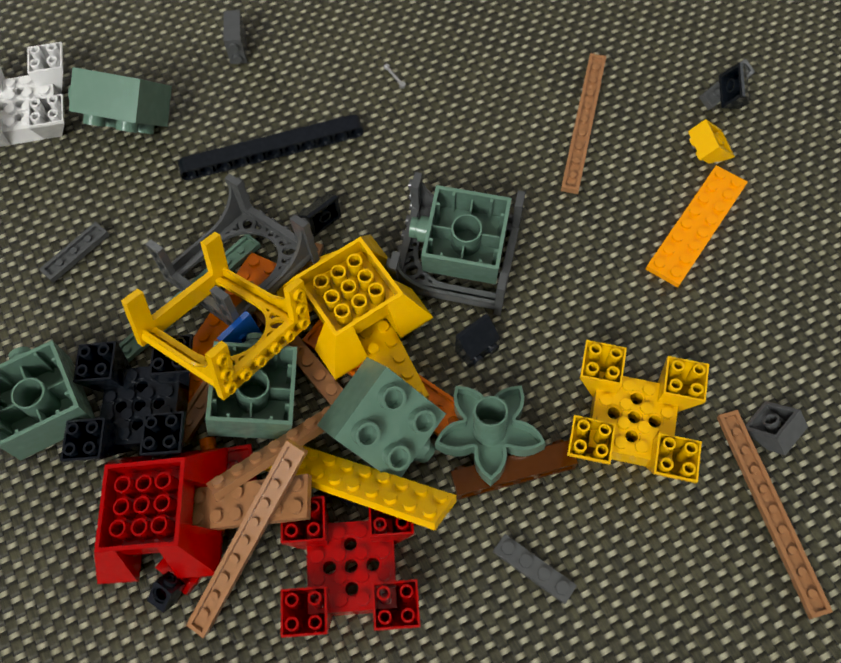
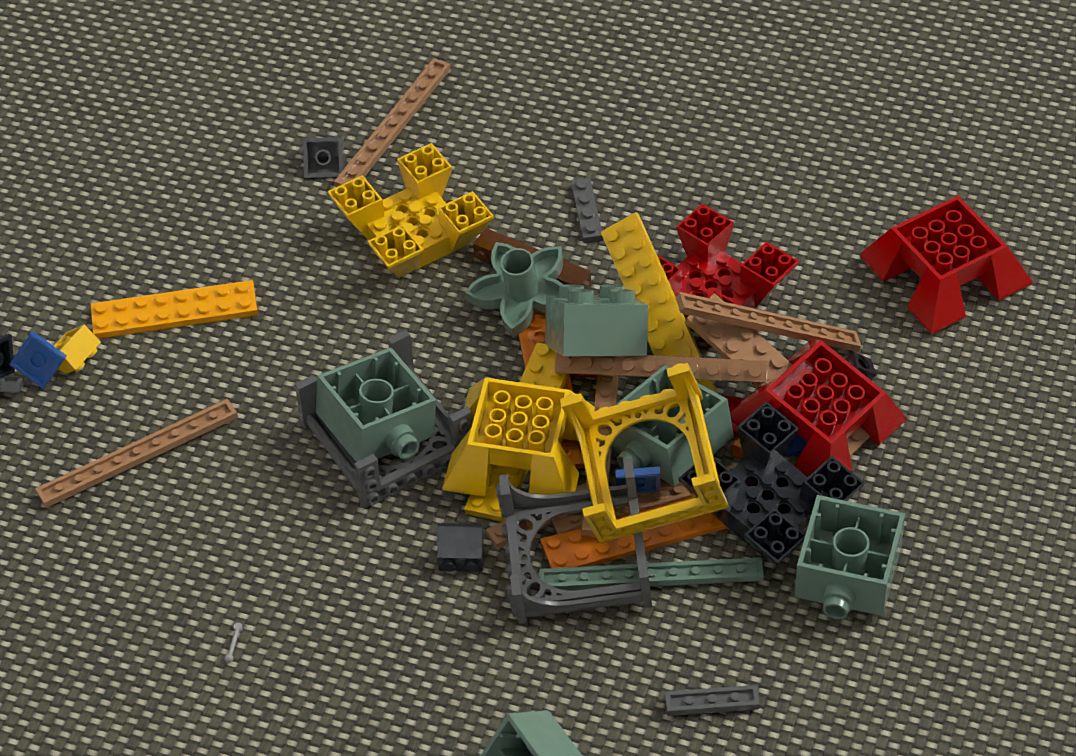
camera: 135 degrees left, 15 degrees down
black beam [178,115,364,180] -> none
black slope [455,313,500,368] -> none
none -> blue plate [9,331,67,389]

